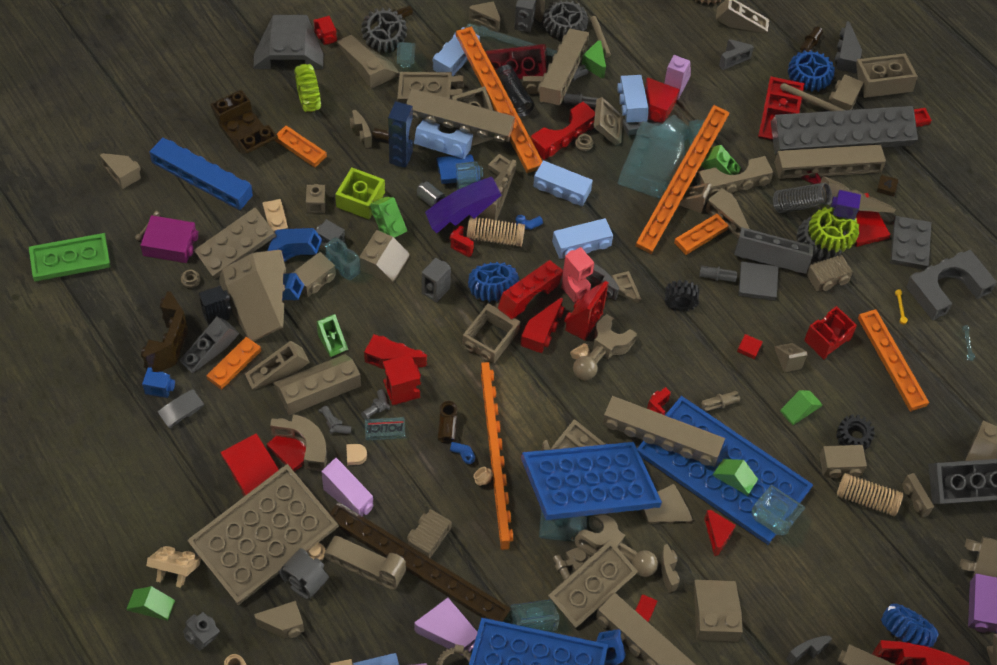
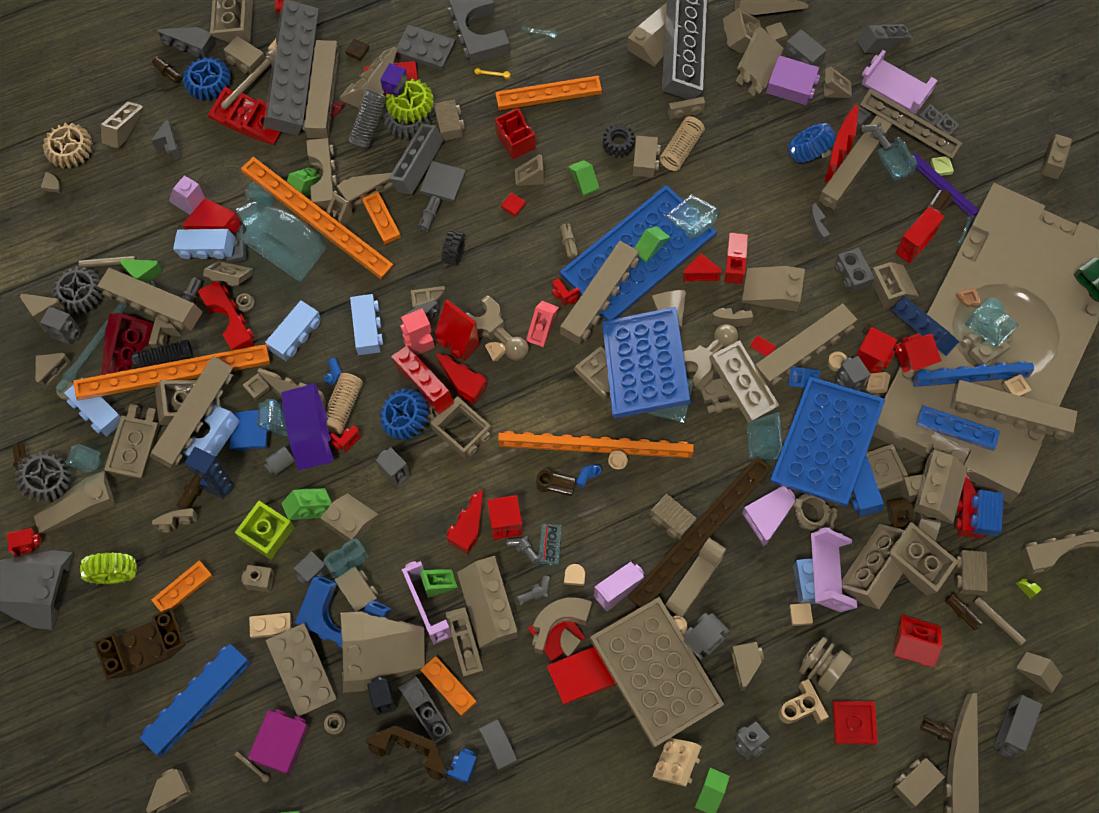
camera: 75 degrees left, 10 degrees up
none -> lavender panel [402,561,452,645]
none -> coral slope [526,301,559,347]
none -> dark tan tile [560,629,581,657]
none -> red slope [724,233,748,285]

